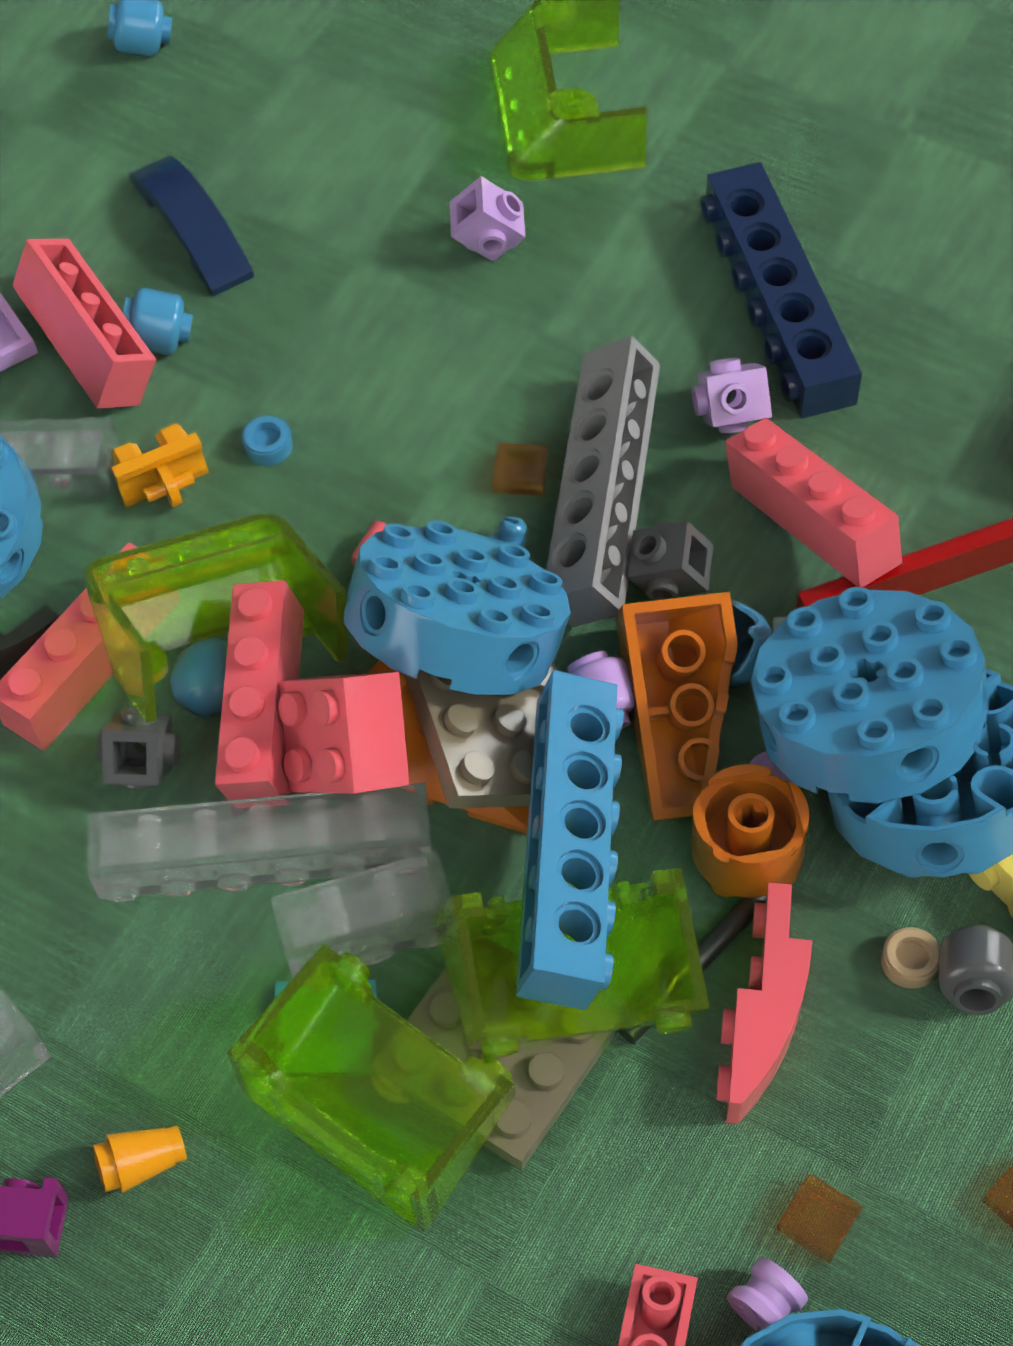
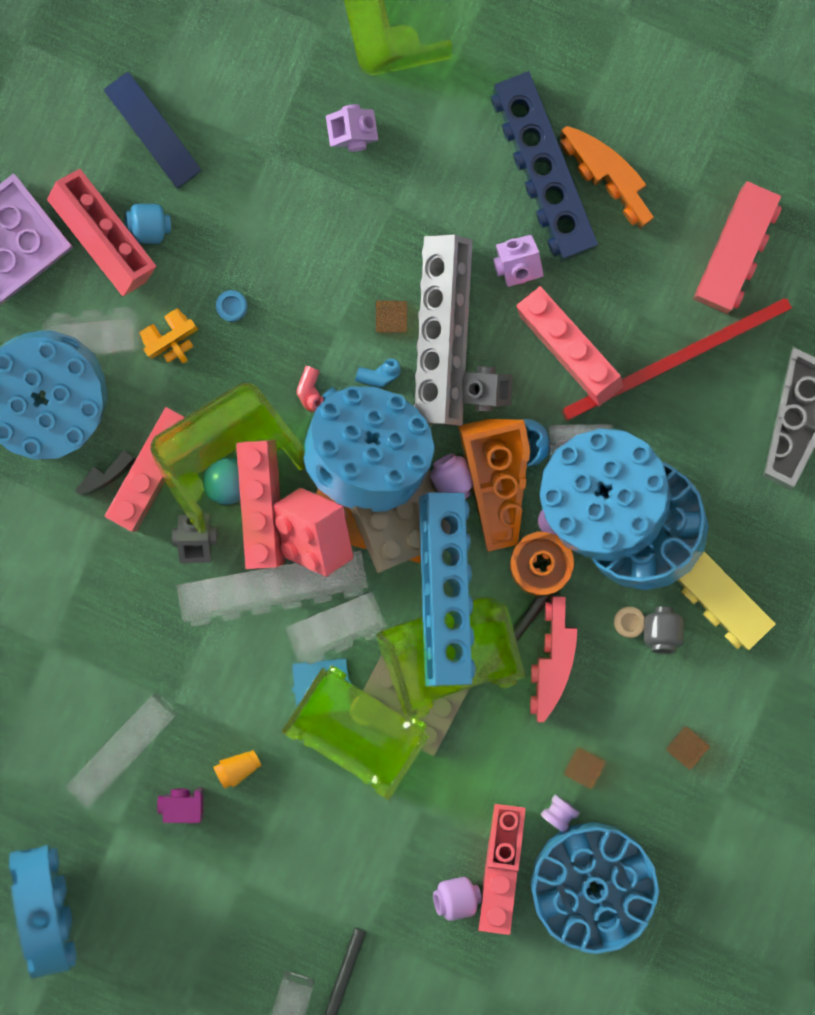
camera: 15 degrees left, 30 degrees up
none -> orange slope [559,126,654,229]

